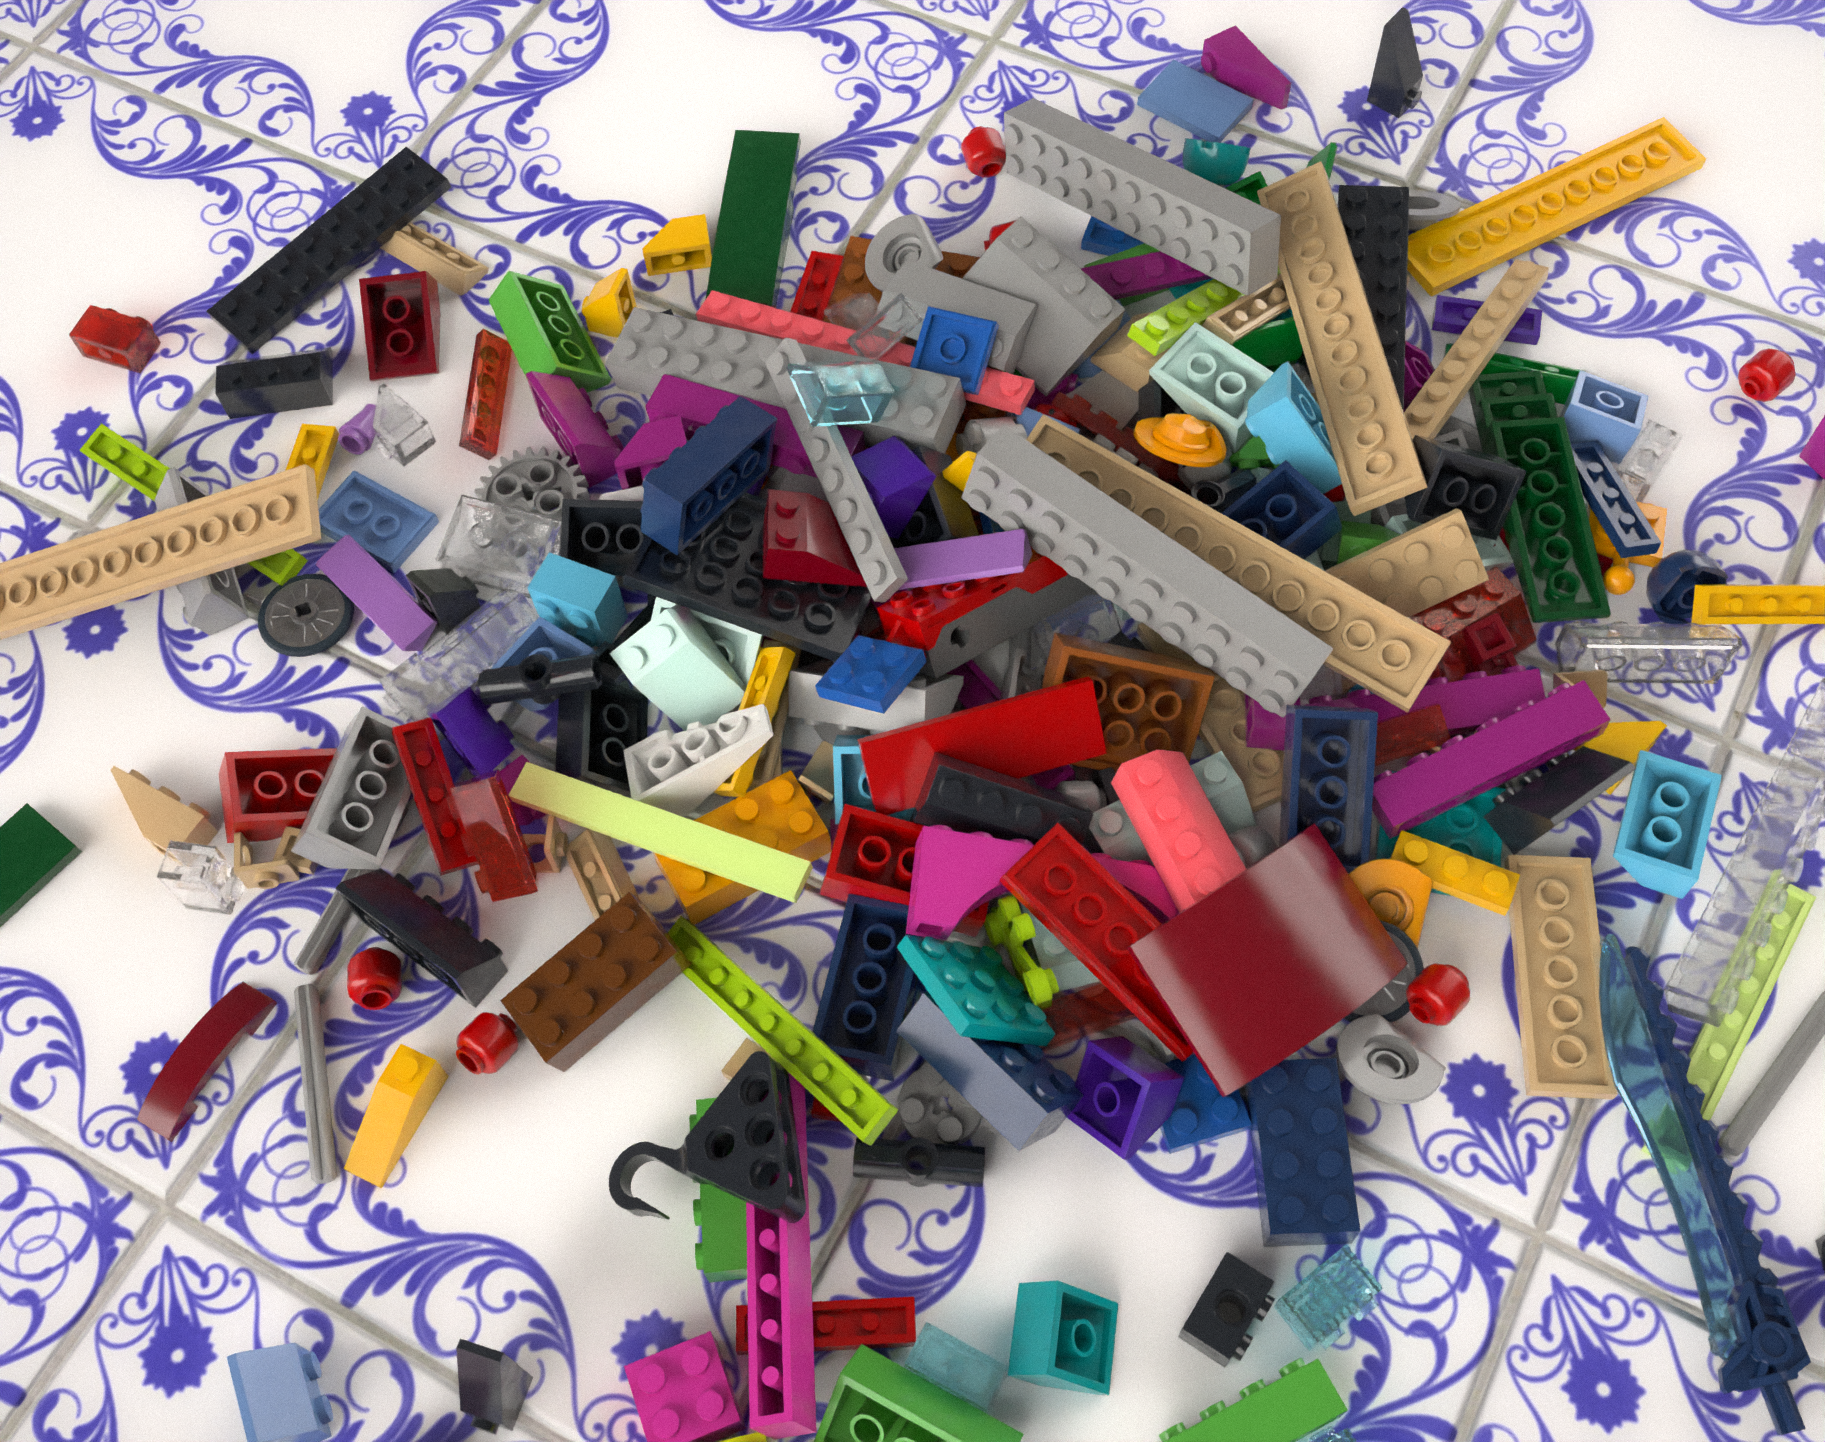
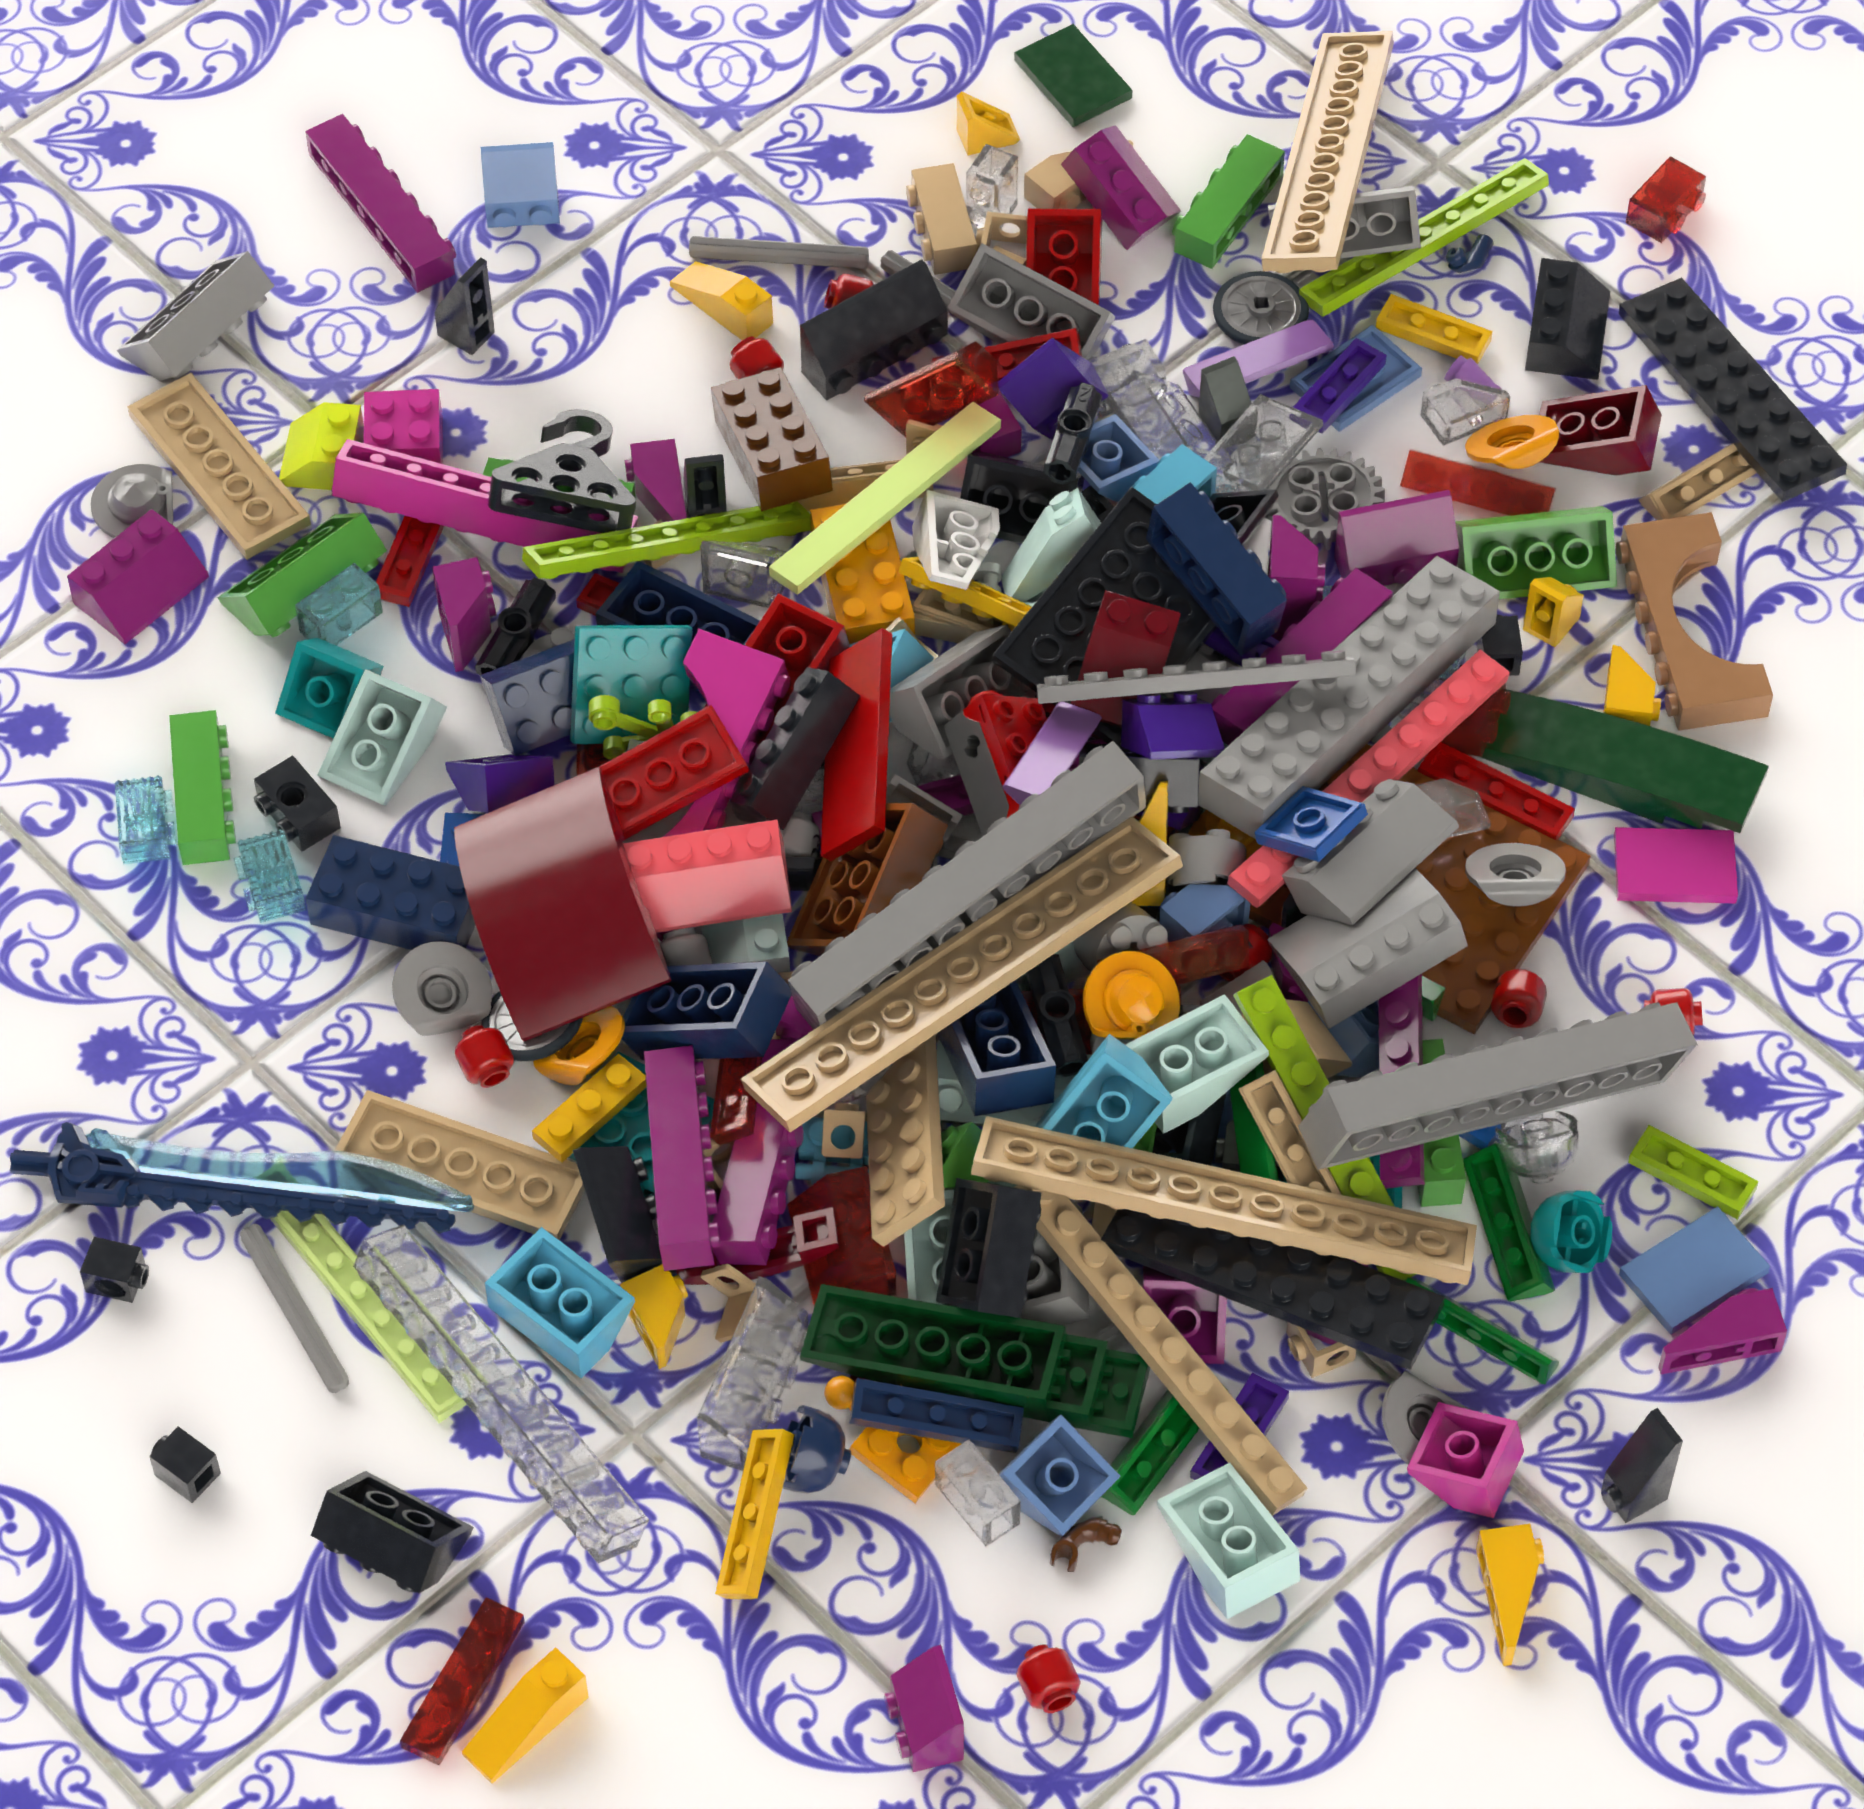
camera: 105 degrees right, 5 degrees down
dark red slope [137,982,277,1142] -> none
clear light blue slope [787,360,895,427] -> none
blue plate [815,635,926,714] -> none
clear tile [846,292,923,360] -> none
yellow plate [1407,117,1706,296] -> none
none -> light aqua slope [317,669,447,806]
none -> magenta slope [432,557,496,672]
none -> magenta slope [624,439,687,522]
none -> black slope [683,454,727,518]
none -> clear slope [700,541,787,608]
none -> tan brick [906,163,977,275]
none -> yellow slope [957,91,1020,156]
none -> reddish brown piece [1050,1516,1122,1572]
none -> magenta slope [1061,125,1181,250]
none -> light aqua slope [1157,1463,1300,1619]
none -> bright green brick [1172,134,1285,269]
none -> dark purple plate [1292,338,1387,434]
none -> dark pink slope [1407,1402,1524,1518]
none -> dark blue arm [1446,234,1494,273]
none -> light orange hat [1465,415,1559,469]
none -> yellow slope [1476,1523,1544,1666]
none -> dark pink tile [1614,827,1738,904]
none -> medium nougat arch [1616,512,1773,731]
none -> lime plate [1628,1125,1759,1220]

